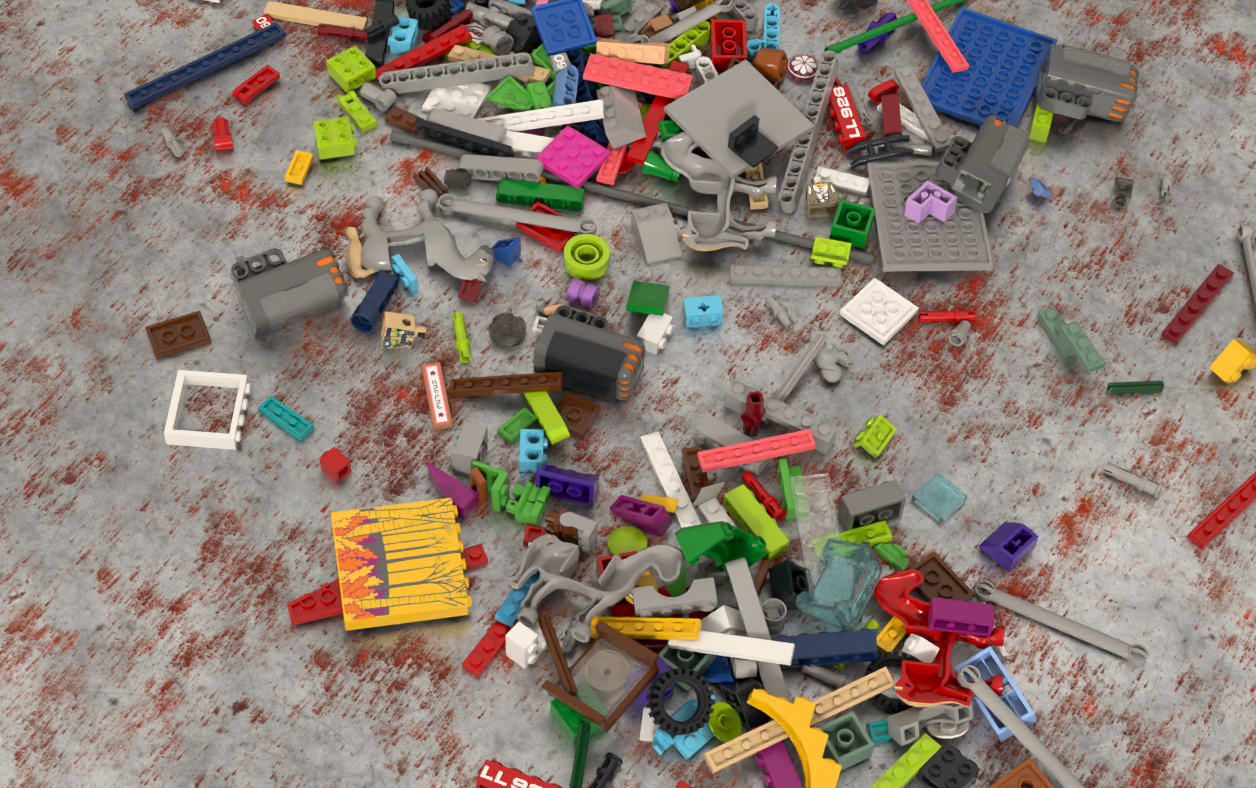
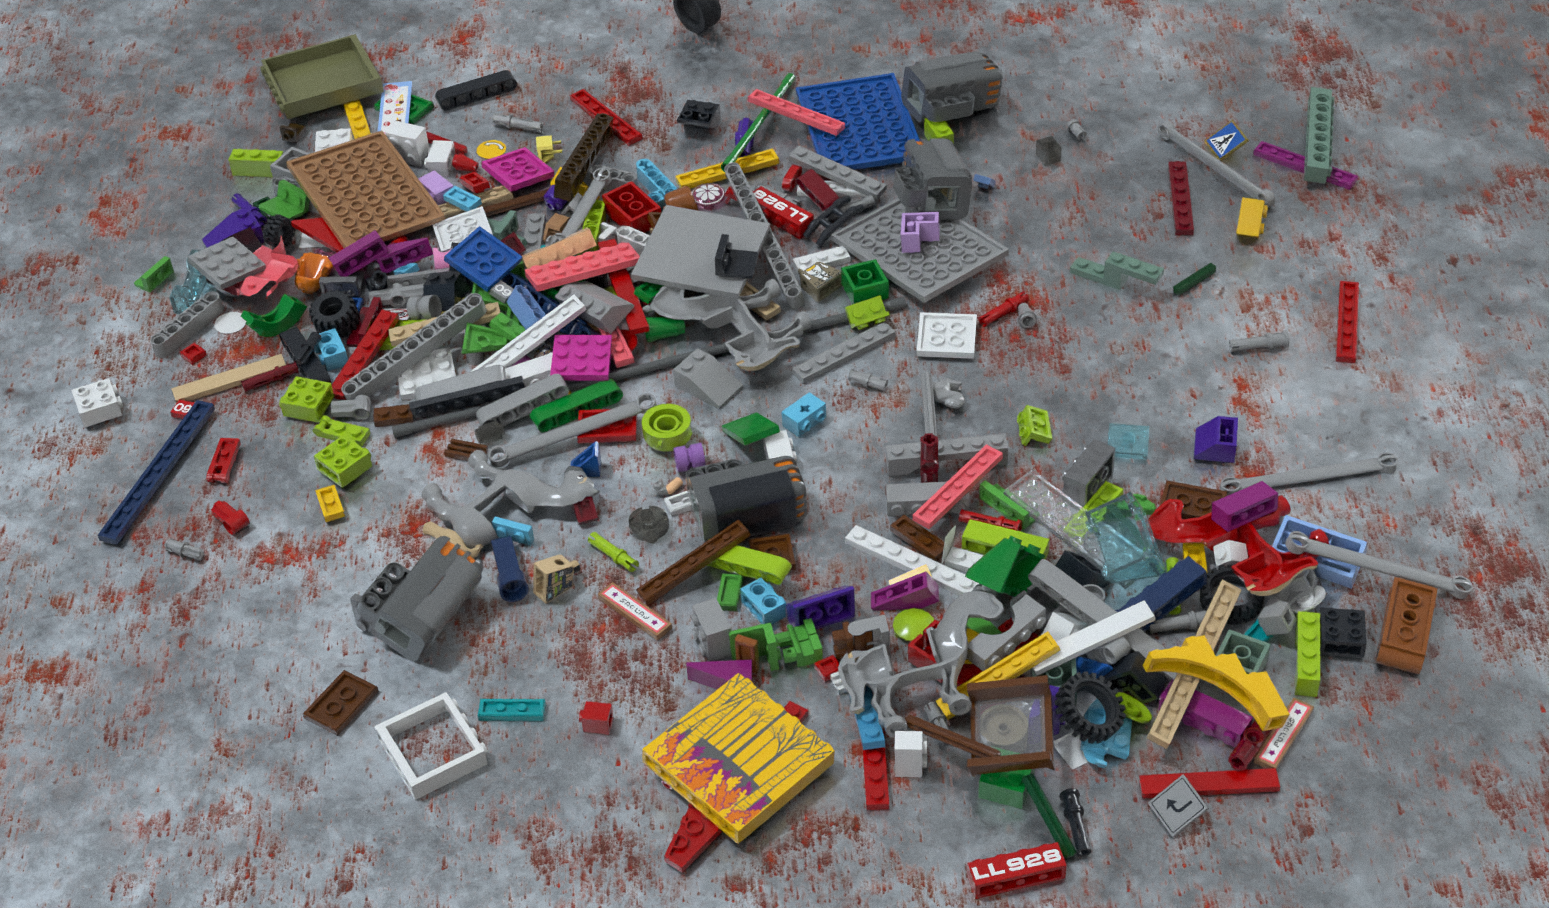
camera: 30 degrees left, 10 degrees down
none -> yellow plate [675,148,779,189]

